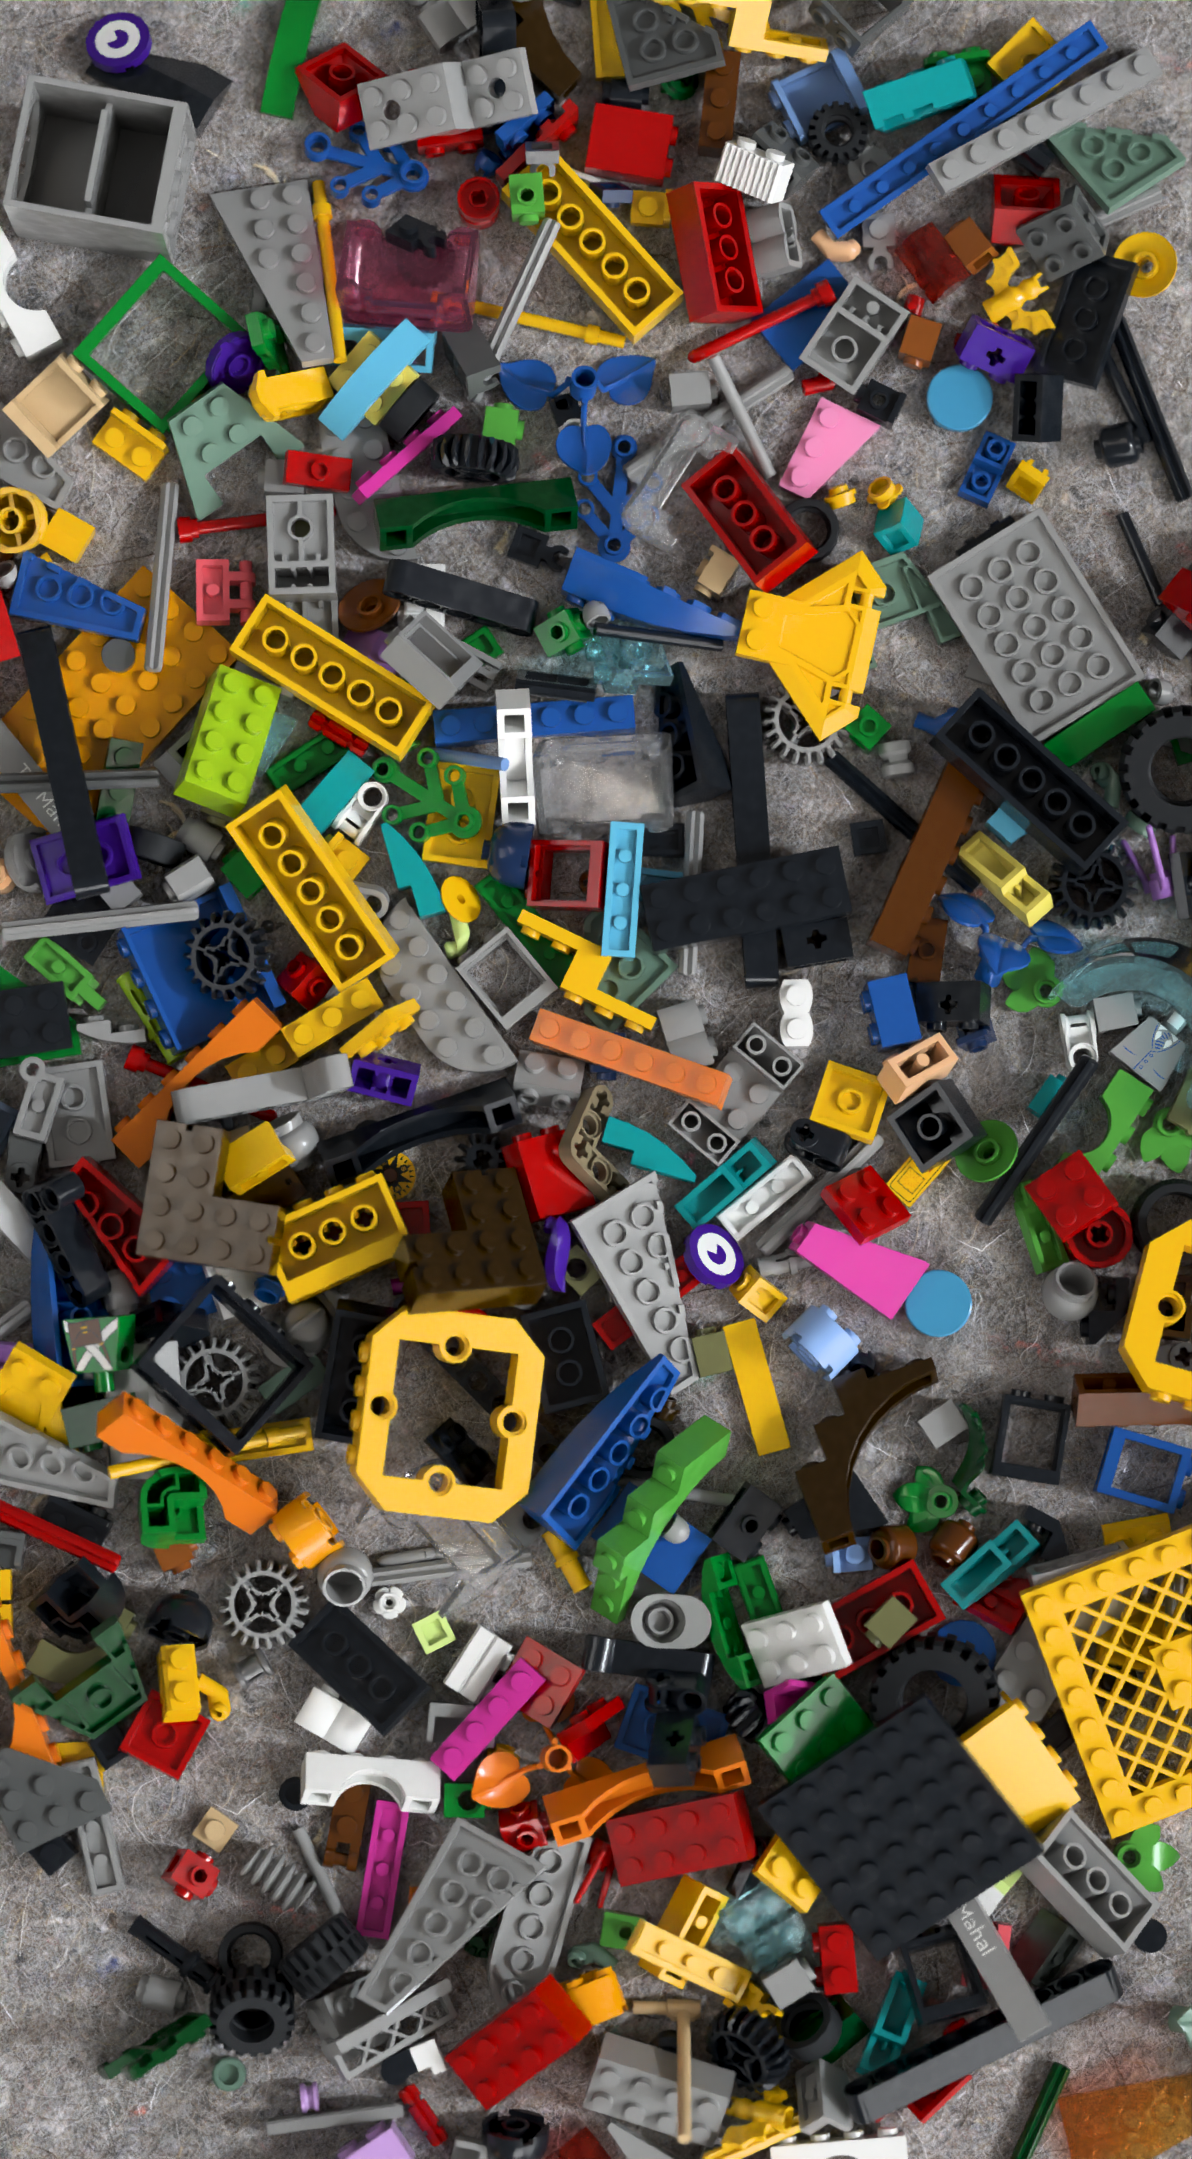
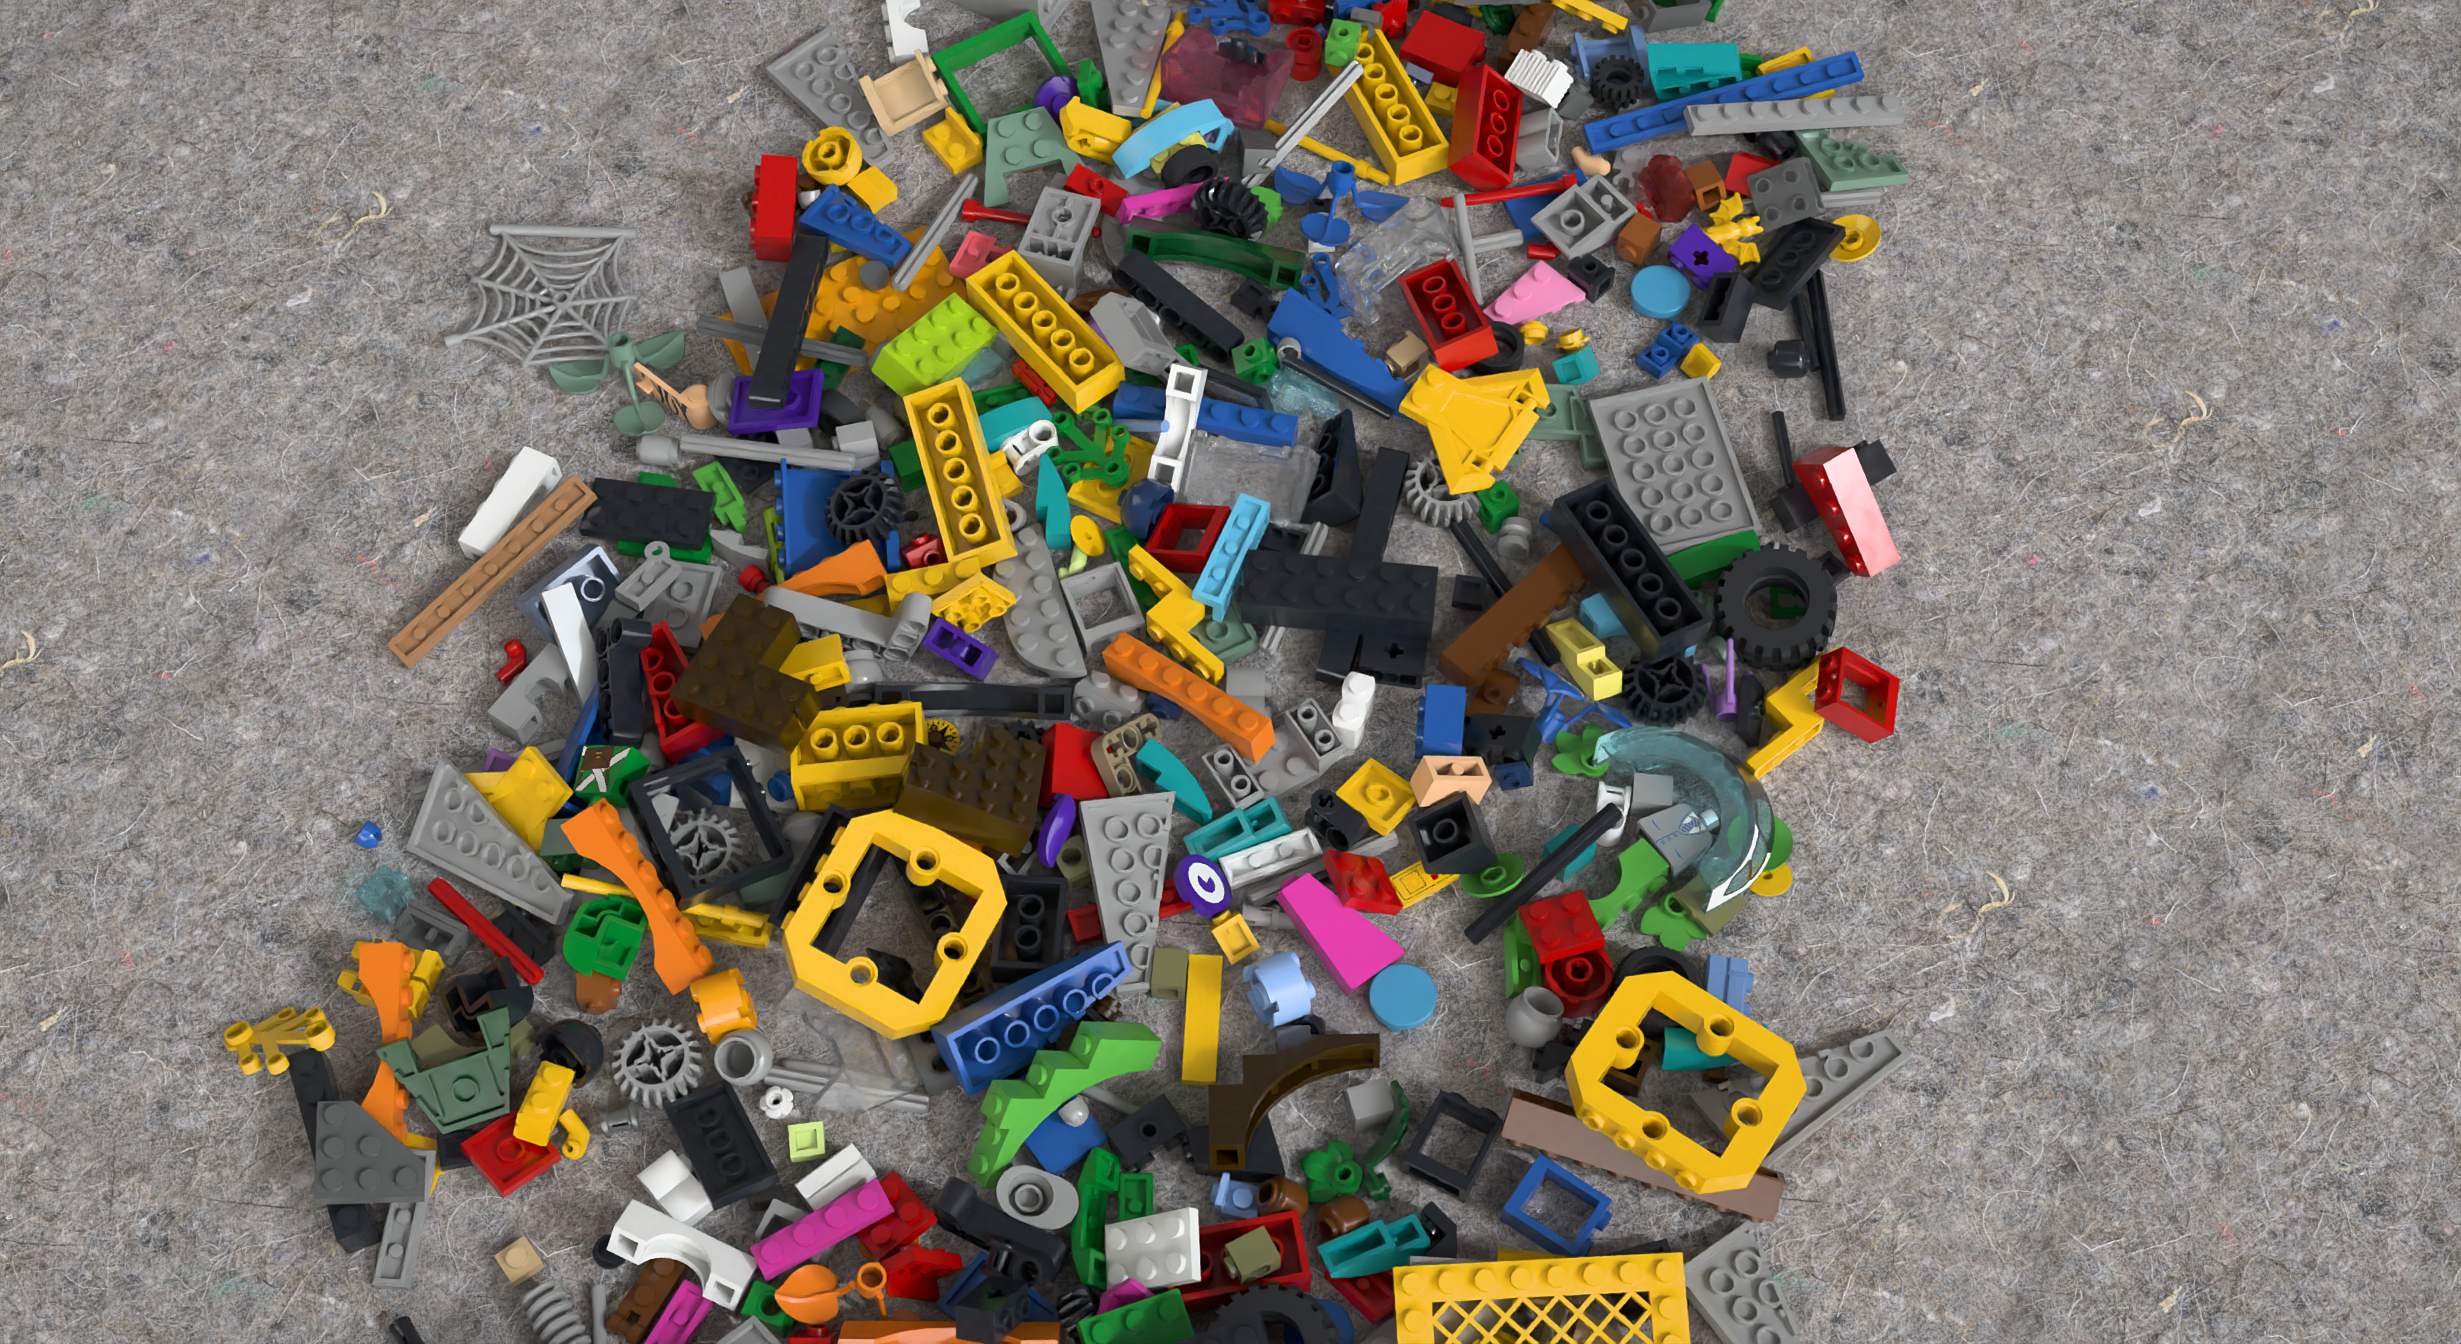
camera: 25 degrees right, 25 degrees down
red brick [161,1849,221,1902] -> none
yellow pin [541,1531,592,1594] -> none

